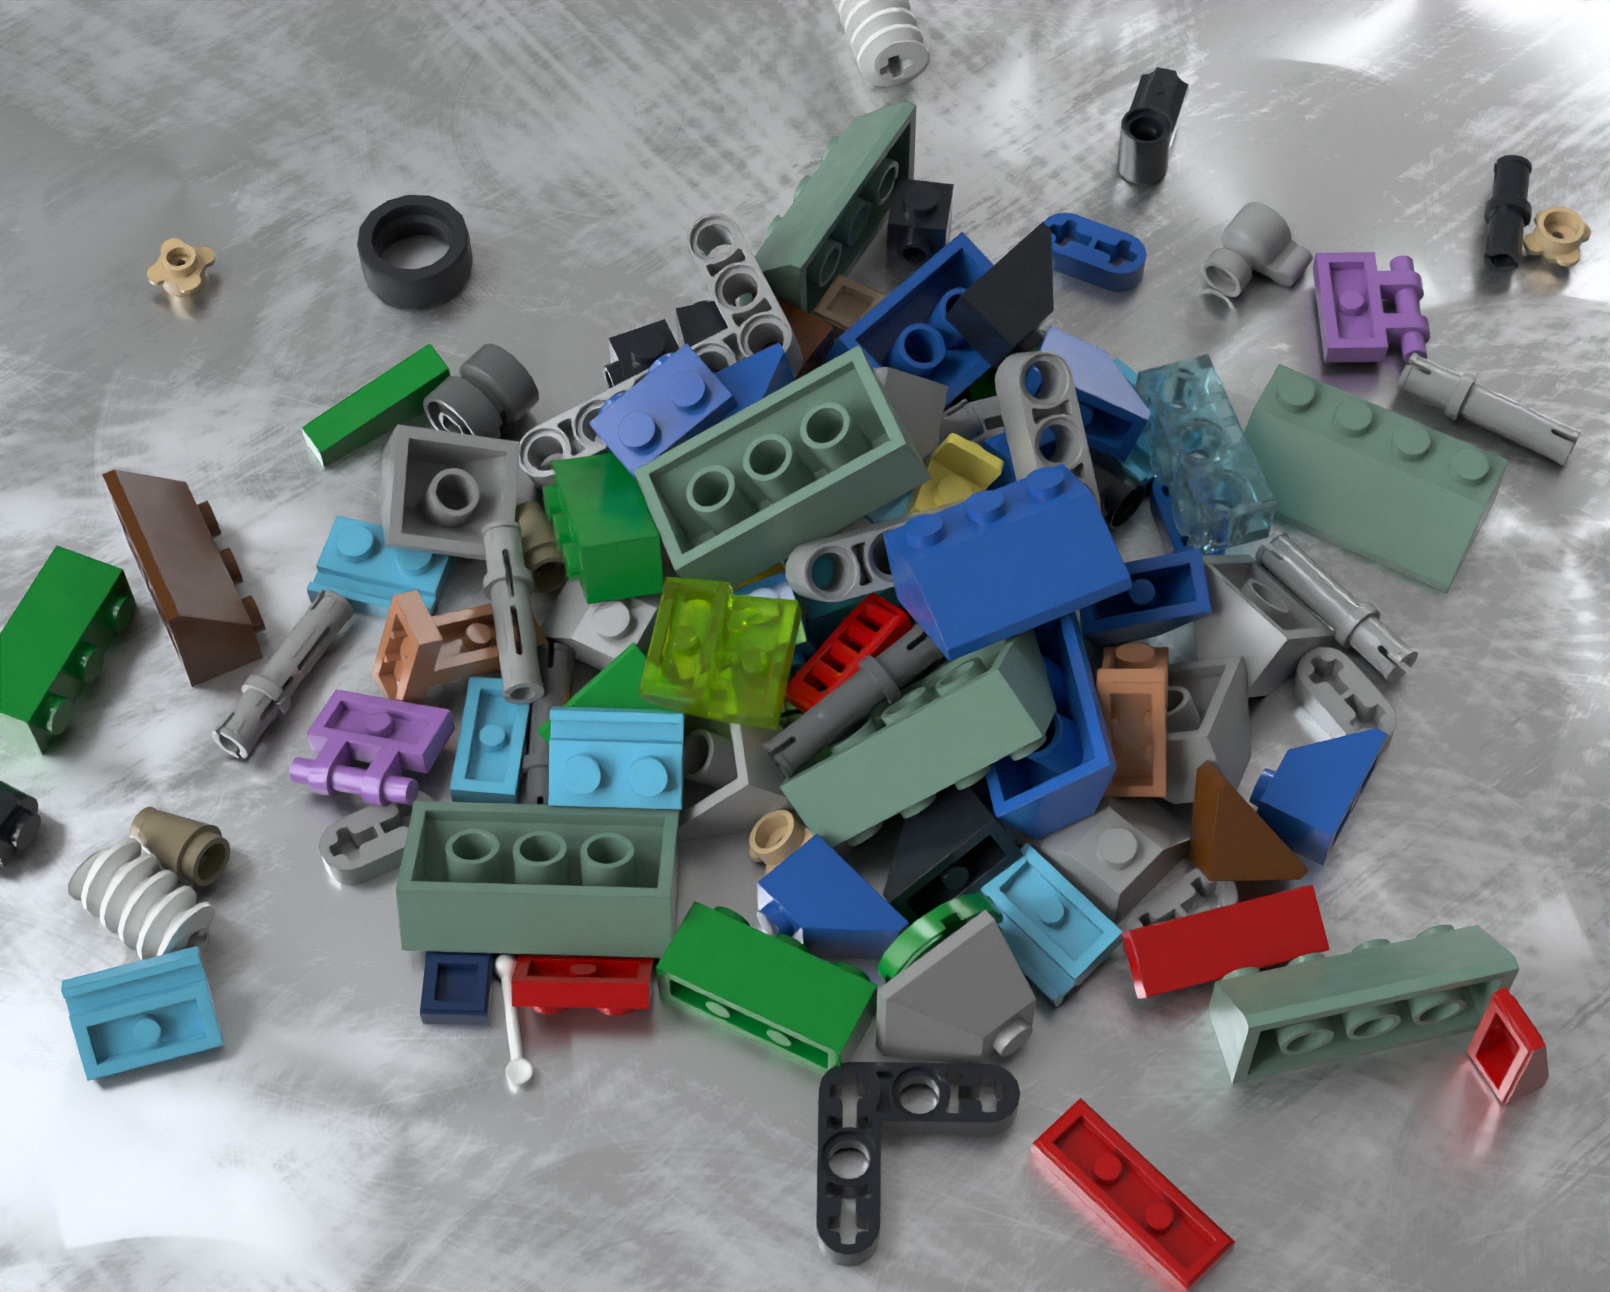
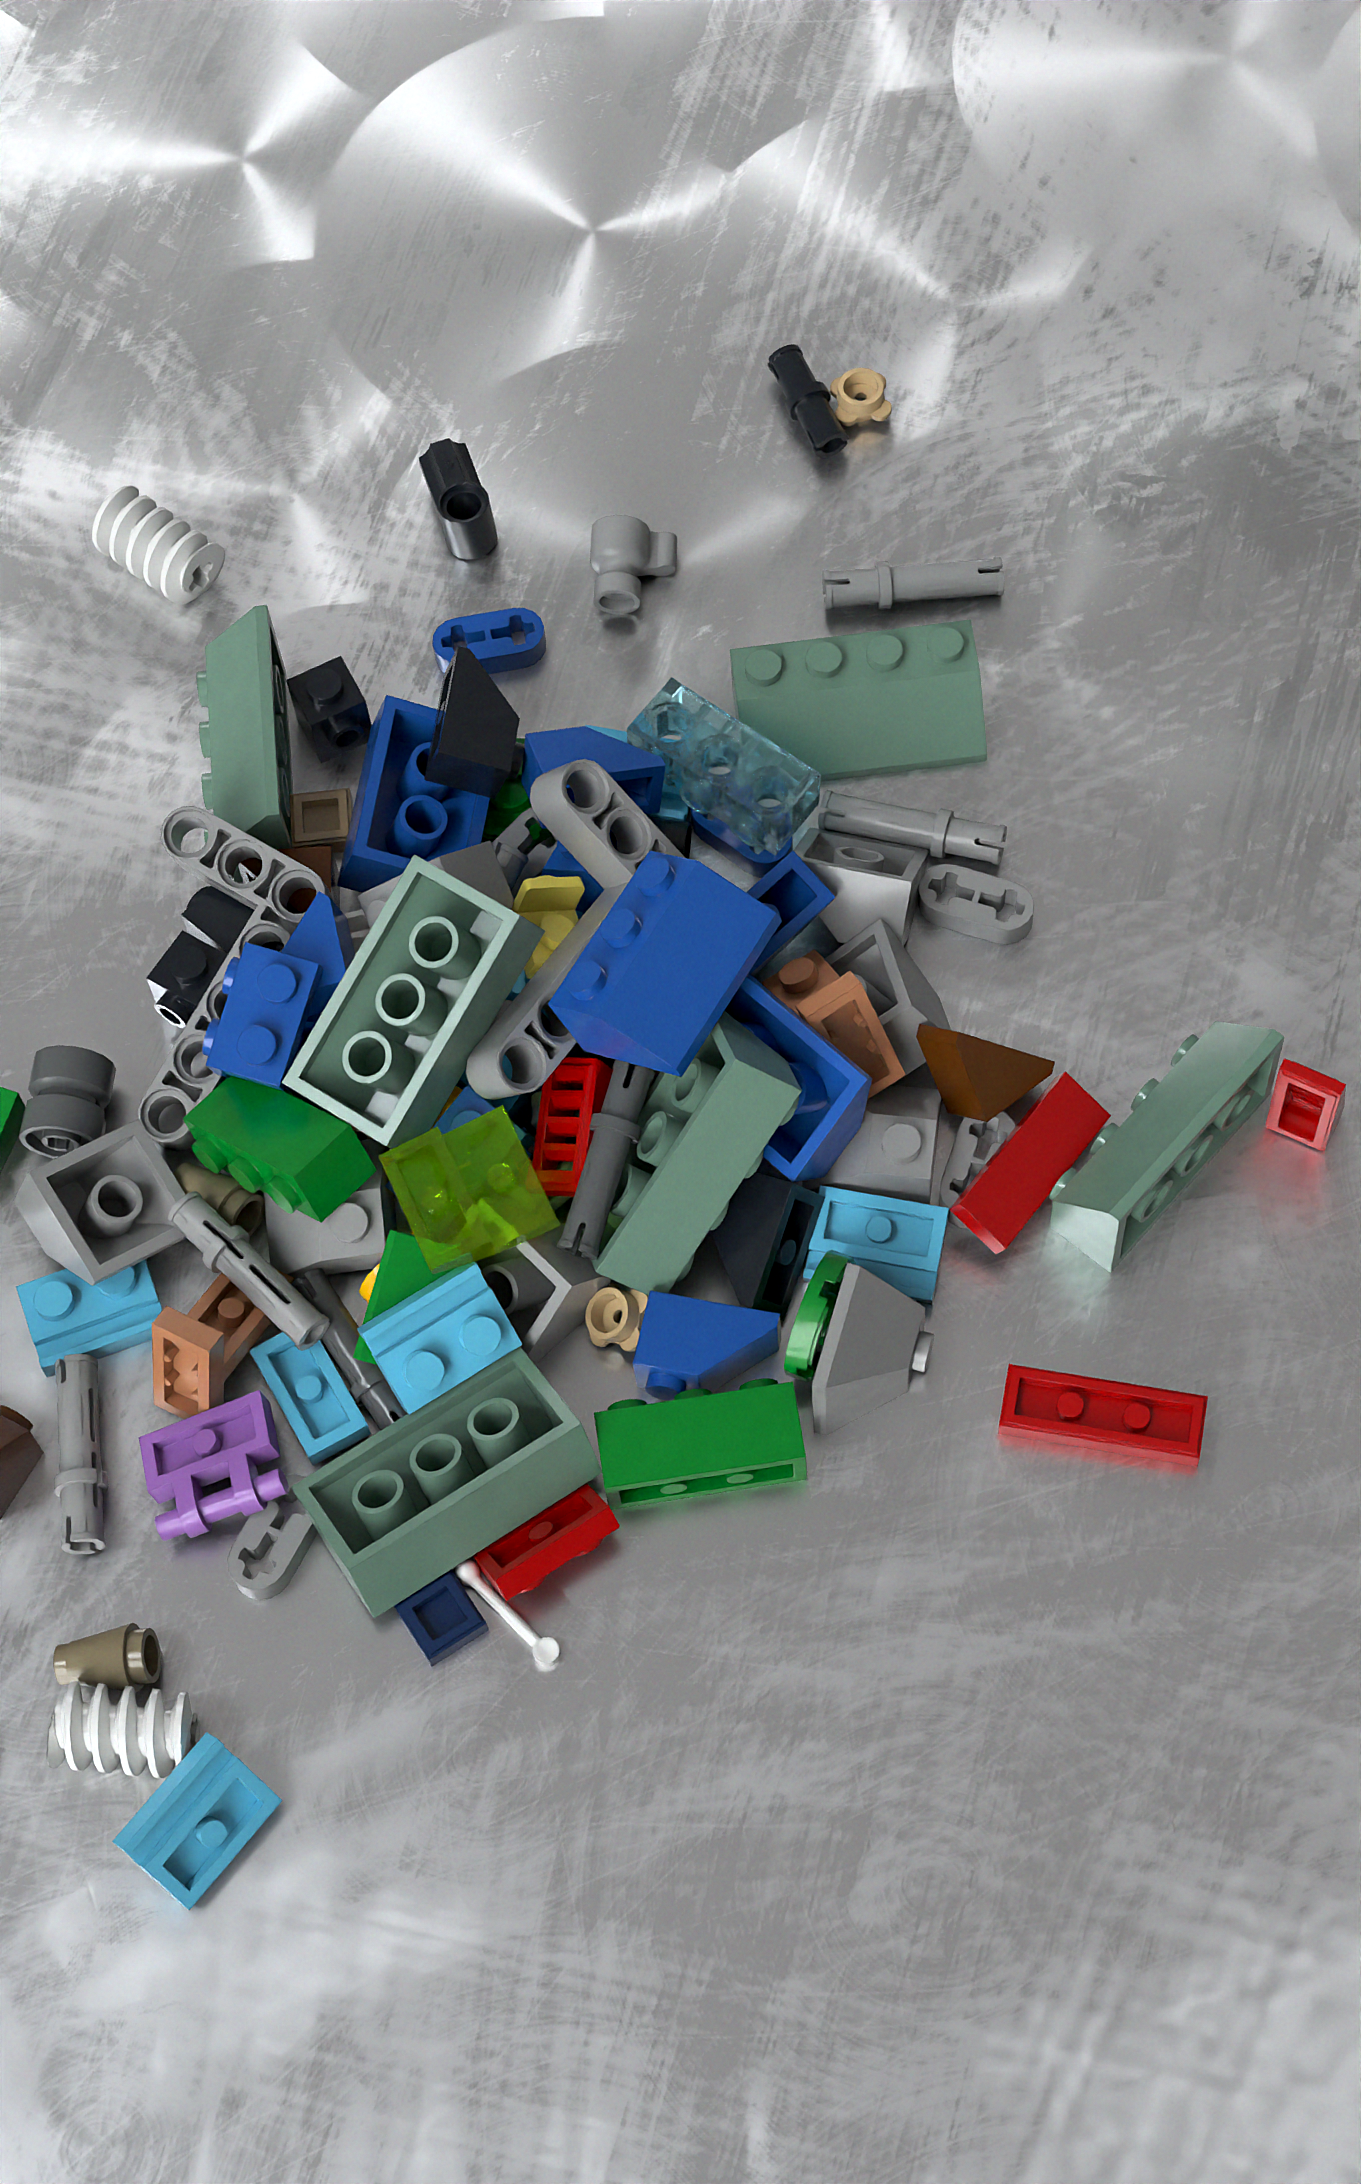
camera: 30 degrees left, 5 degrees up
black beam [816,1062,1020,1267] -> none
blue slope [1249,728,1388,866] -> none
medium lavender plate [1313,252,1430,364] -> none

